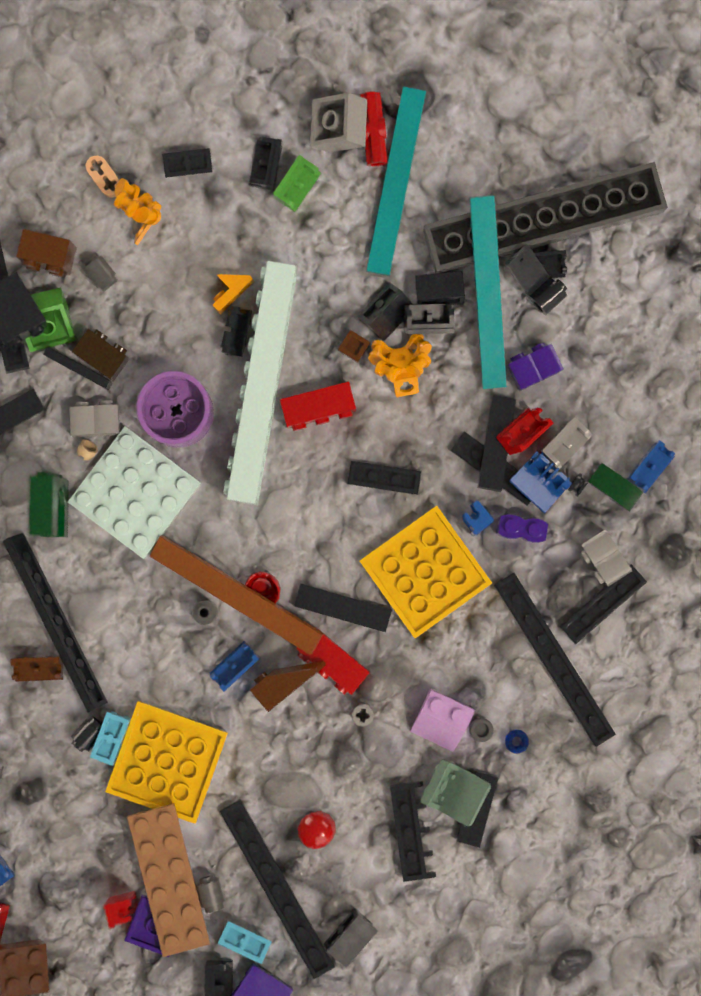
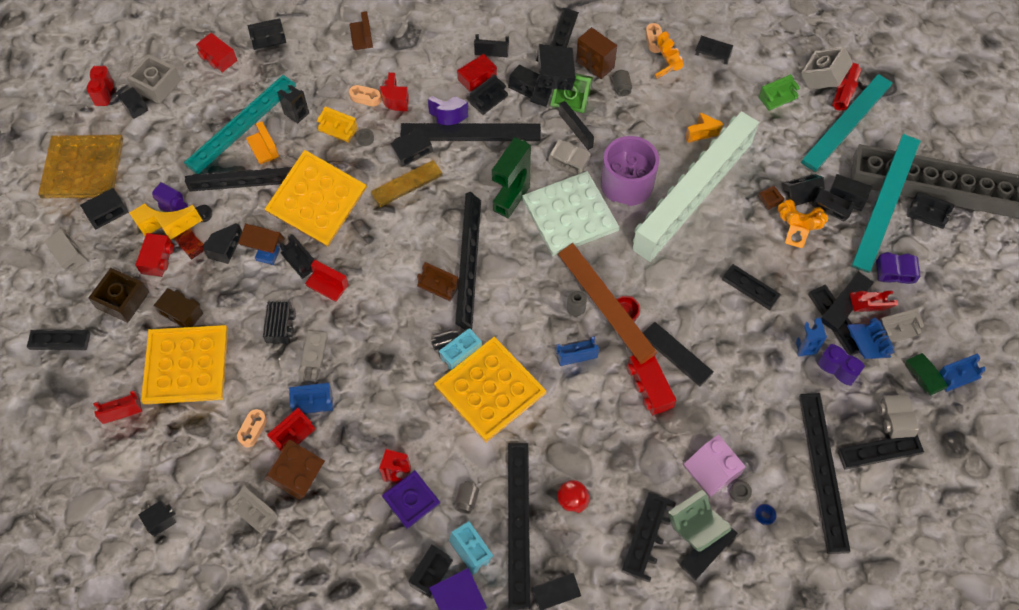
camera: 30 degrees right, 25 degrees down
dark brown brick [72,329,130,382] -> none
tan hinge [77,439,98,461] -> none
medium nougat plate [127,803,210,957] -> none
black hinge [220,306,253,357] -> none
black hinge [249,137,283,191] -> none
reddish brown slope [250,661,326,712] -> none
red brick [280,381,356,431] -> none
light grey bush [352,703,374,726] -> none
yellow plate [360,506,492,638] -> none
black door [505,244,567,315] -> none
black bush [568,473,589,497] -> none

